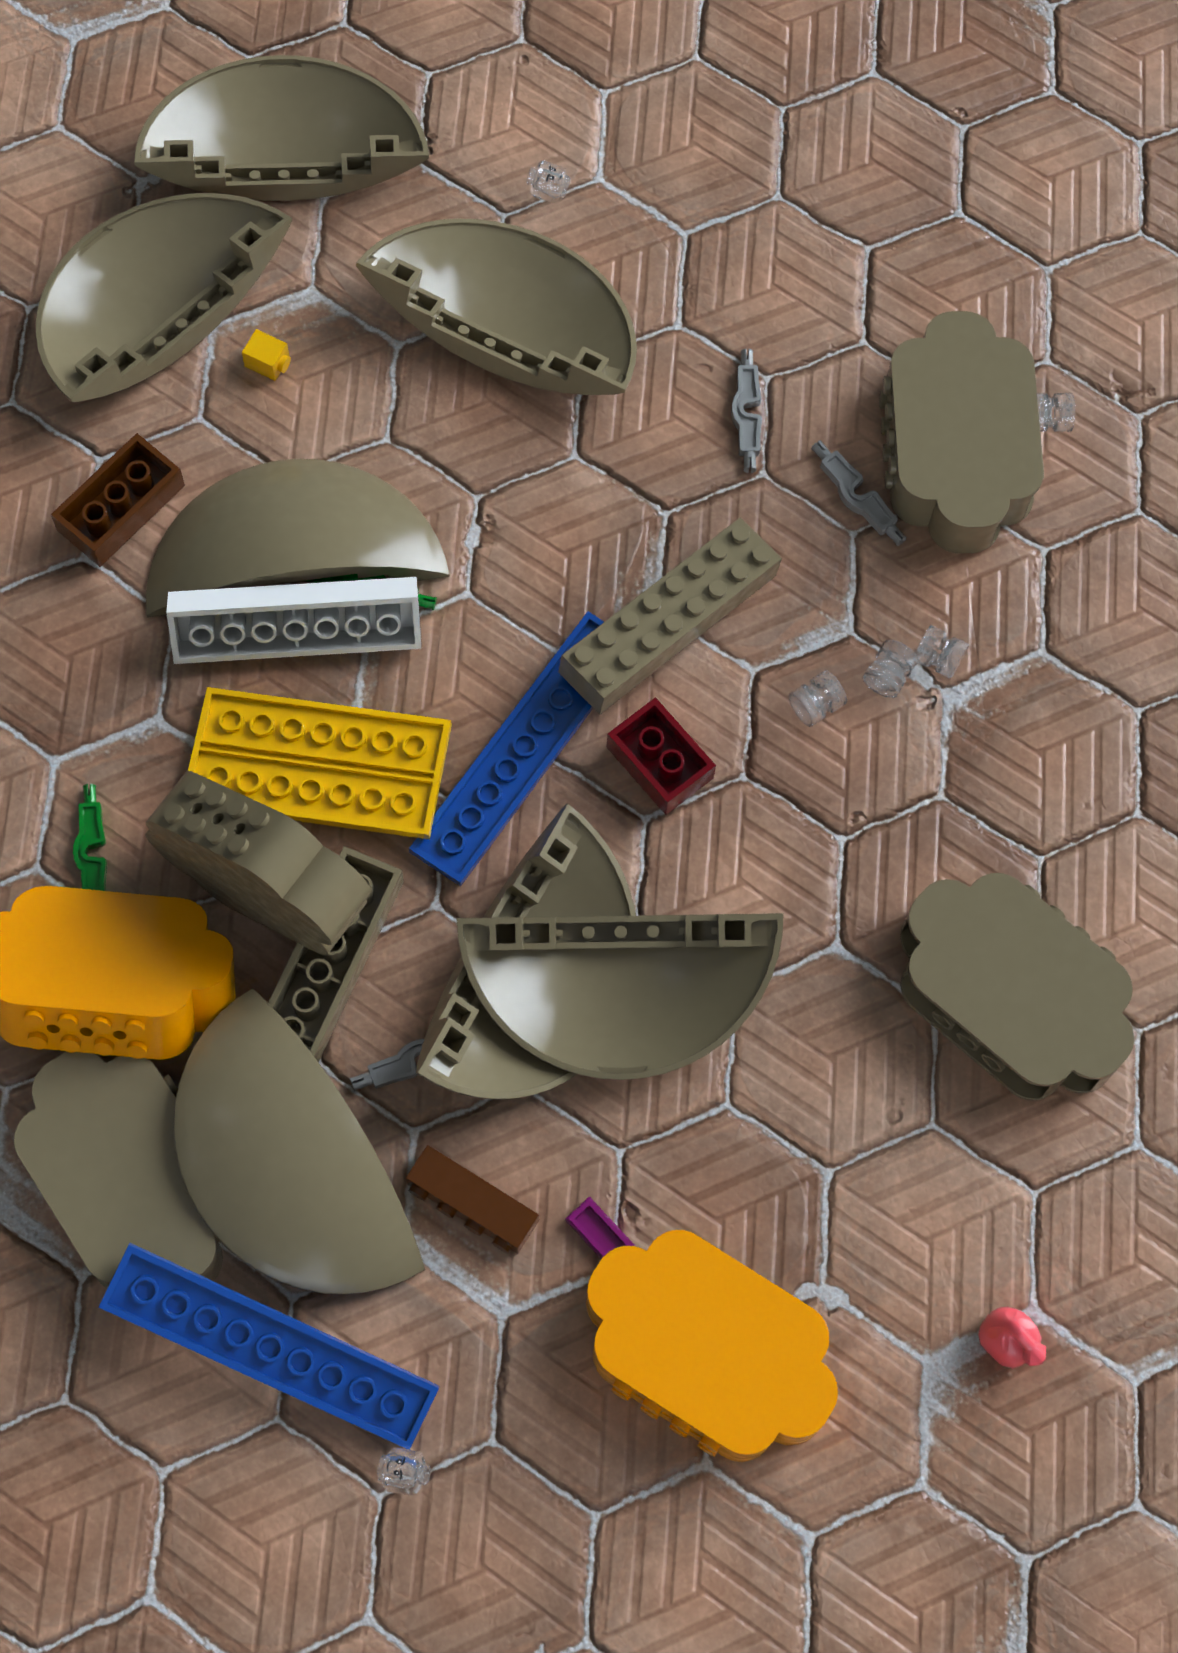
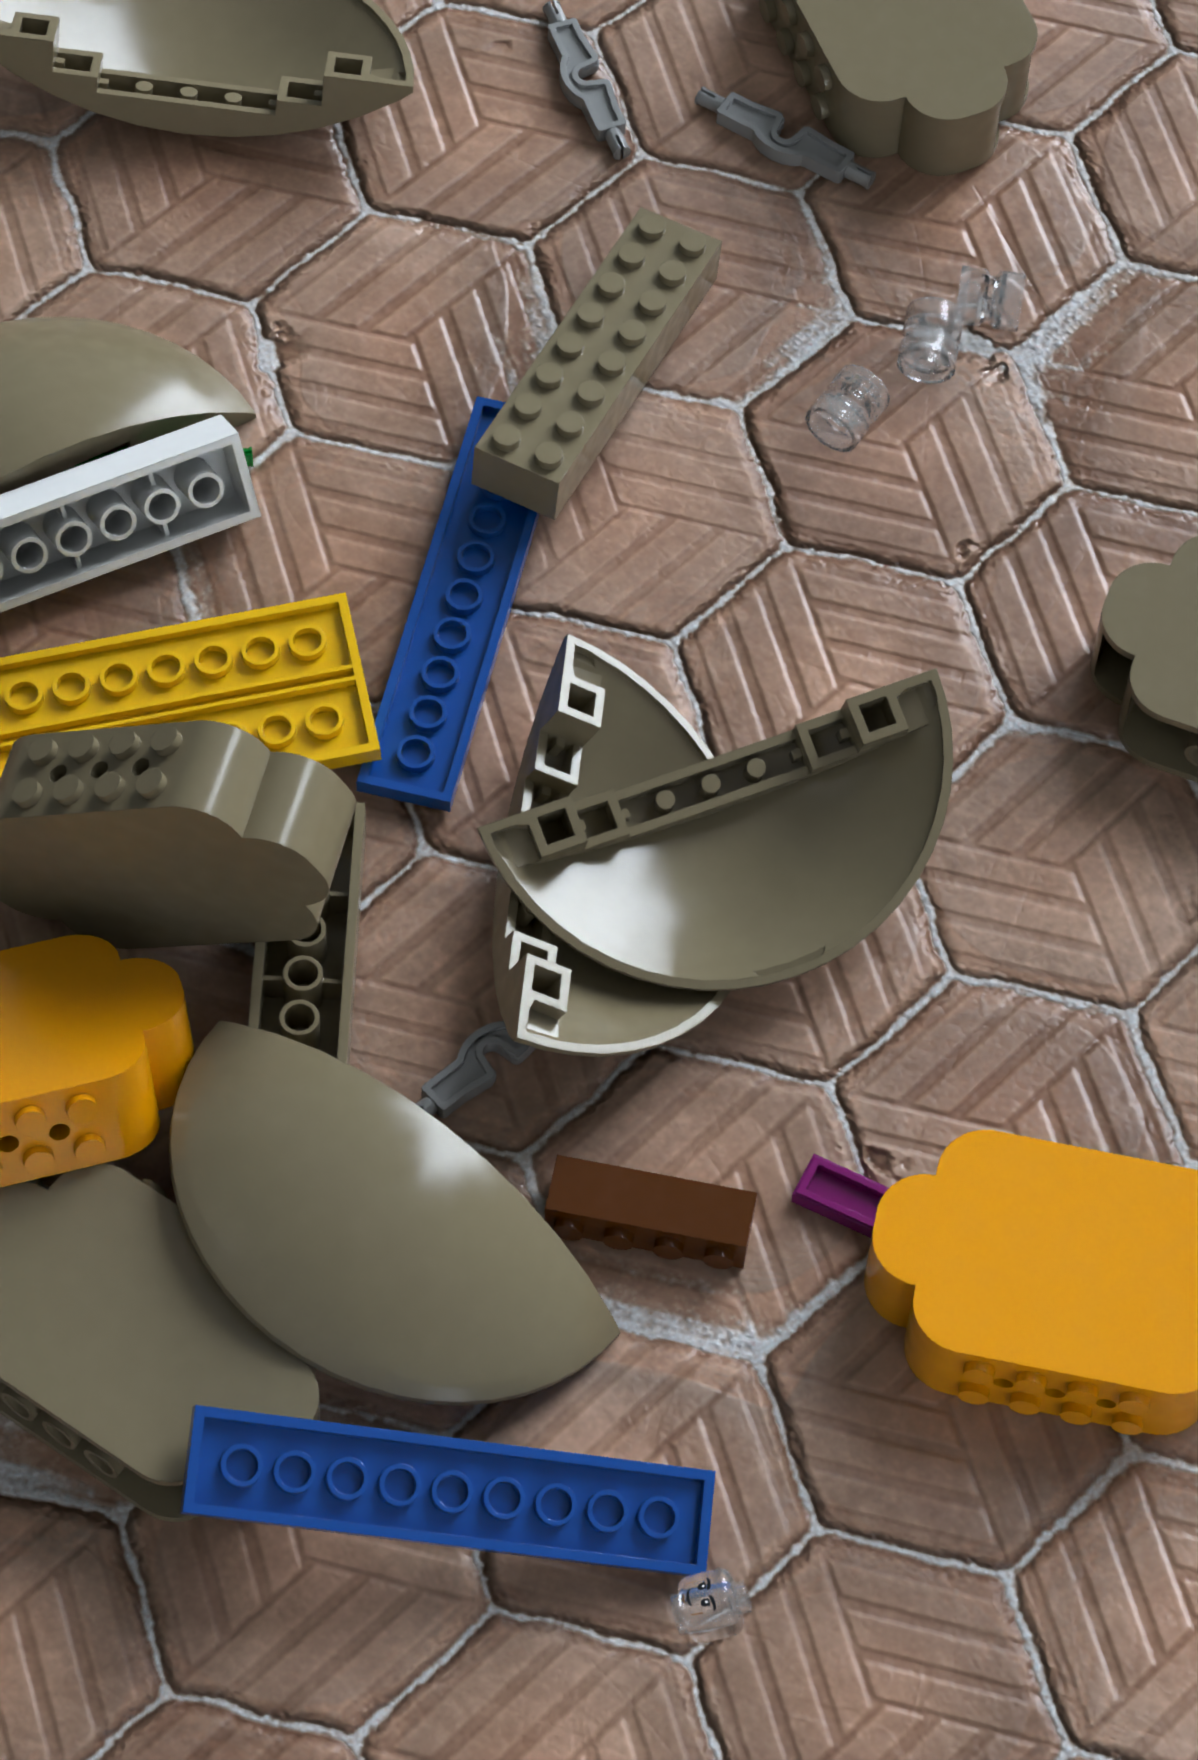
camera: 20 degrees left, 10 degrees down
dark red brick [606,697,716,815] -> none

